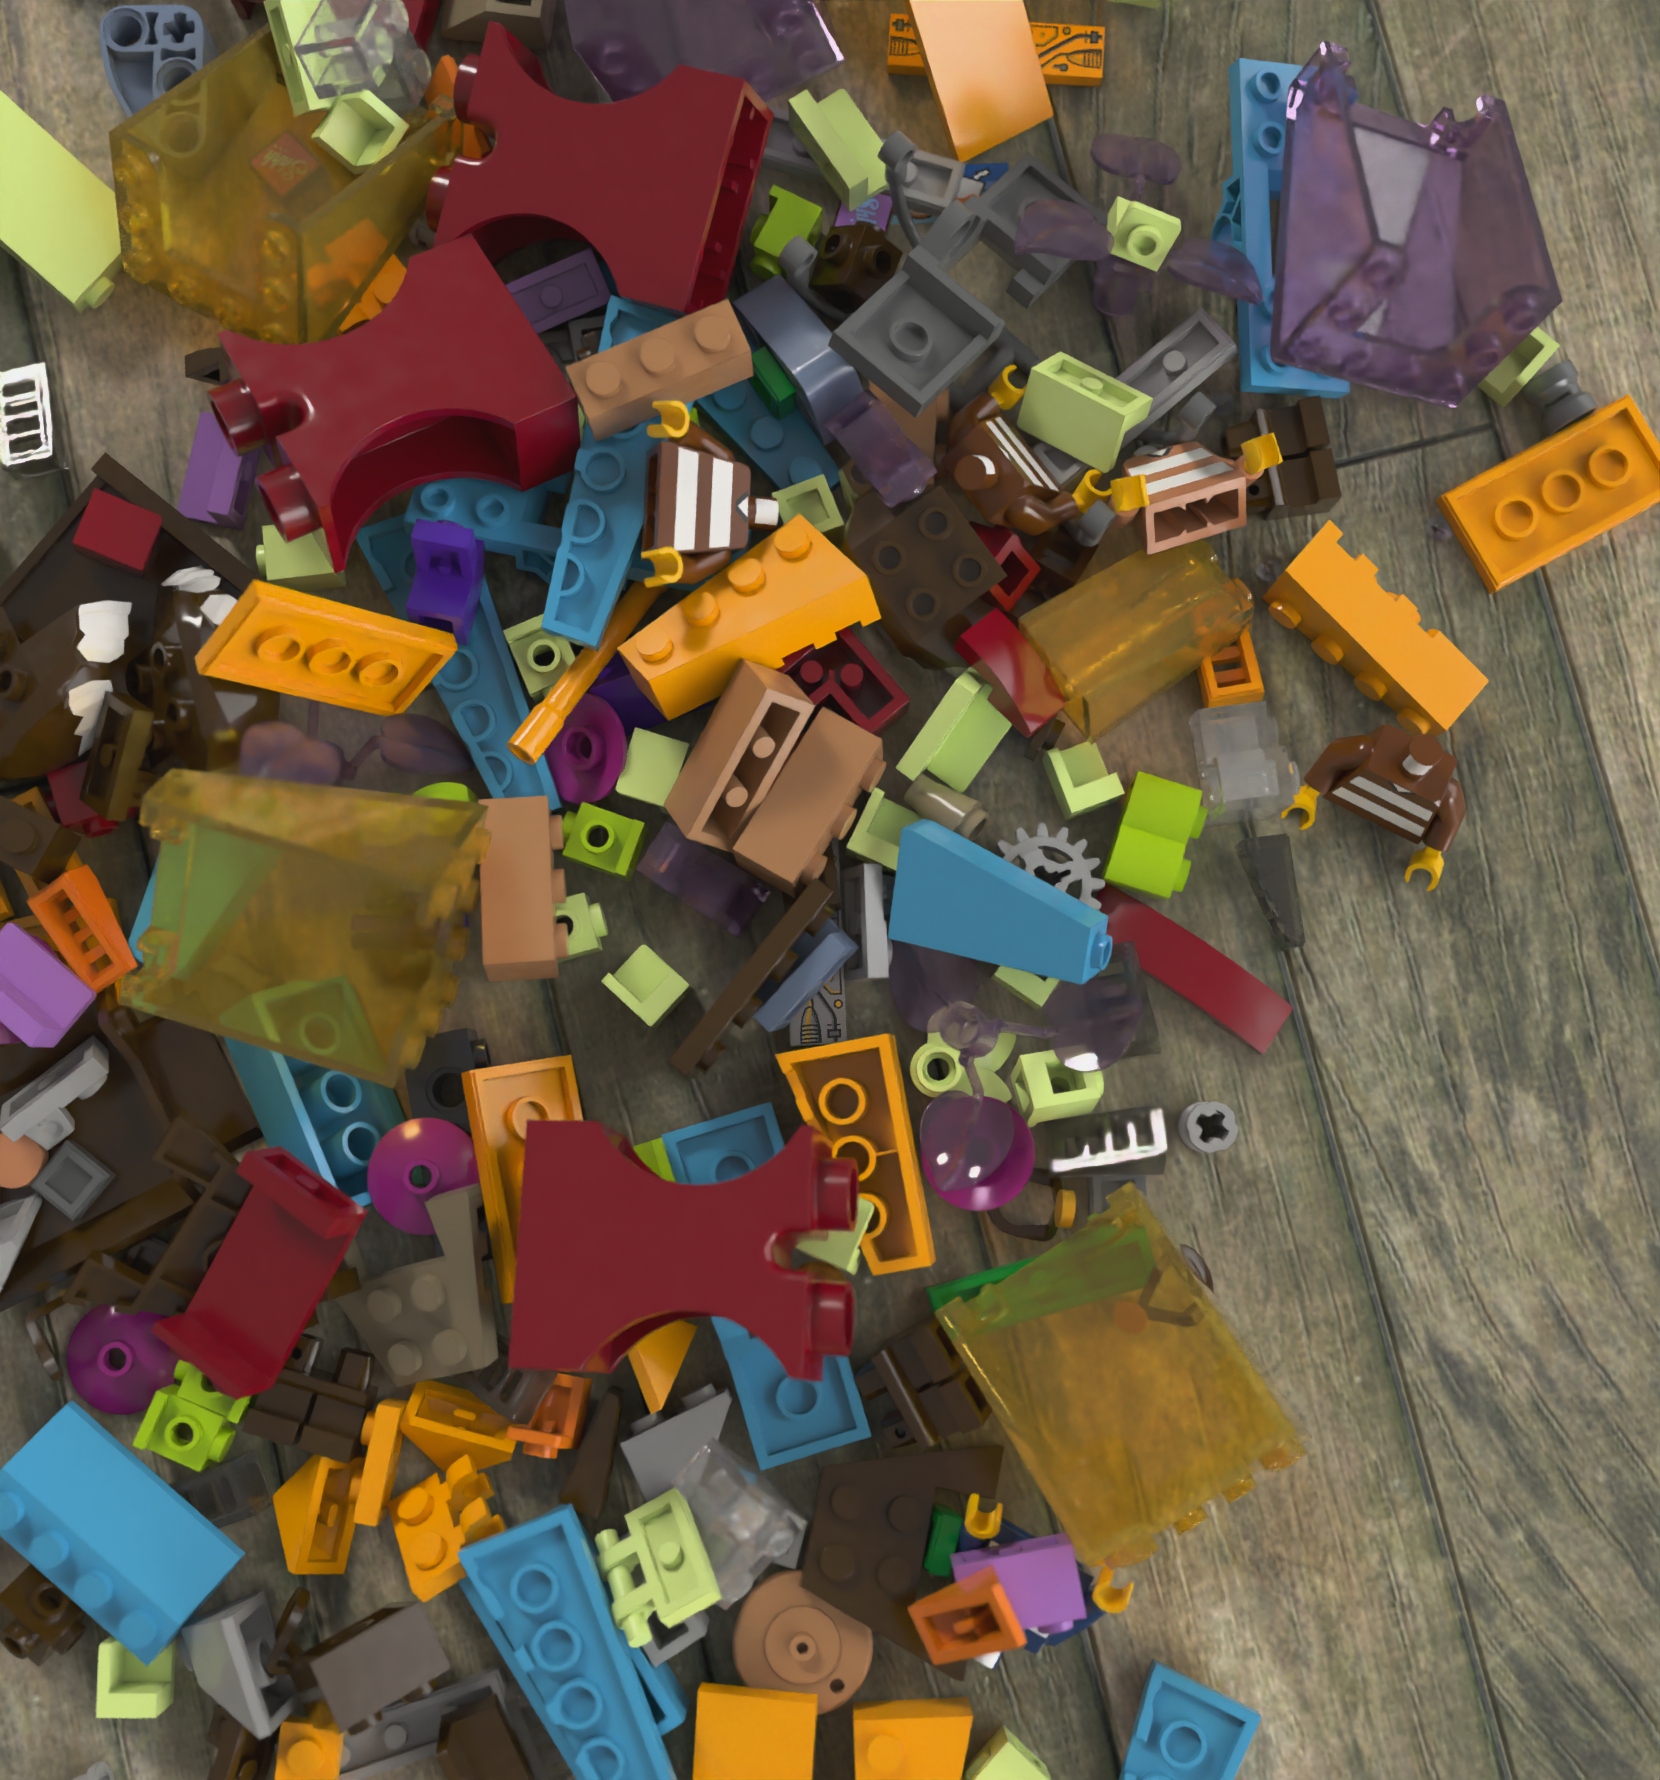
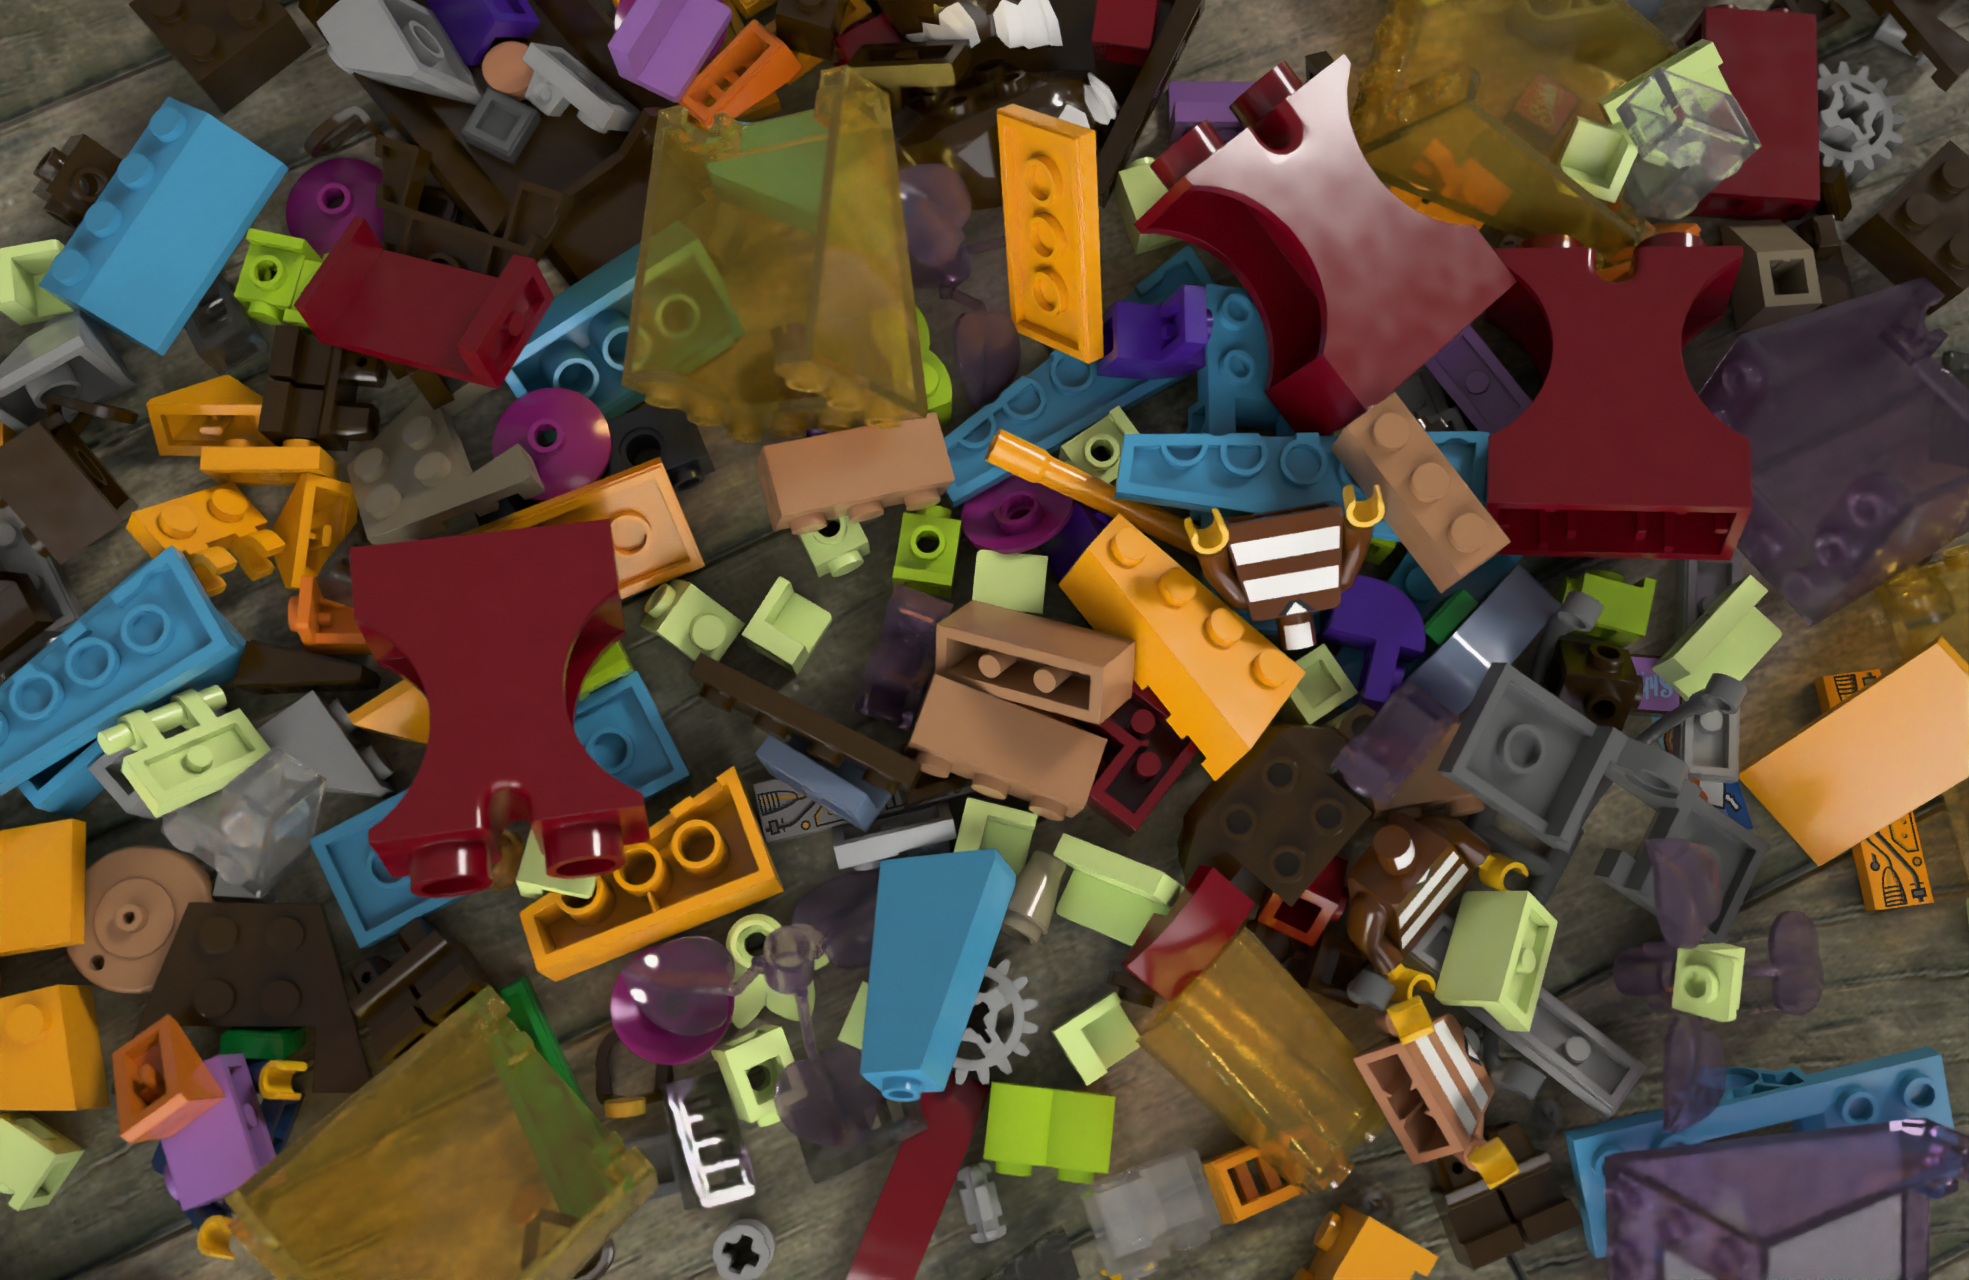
camera: 75 degrees right, 5 degrees down
none -> yellowish green bracket [641,579,745,662]
none -> light grey piece [956,1162,1006,1243]
none -> dark purple brick [1318,574,1425,712]

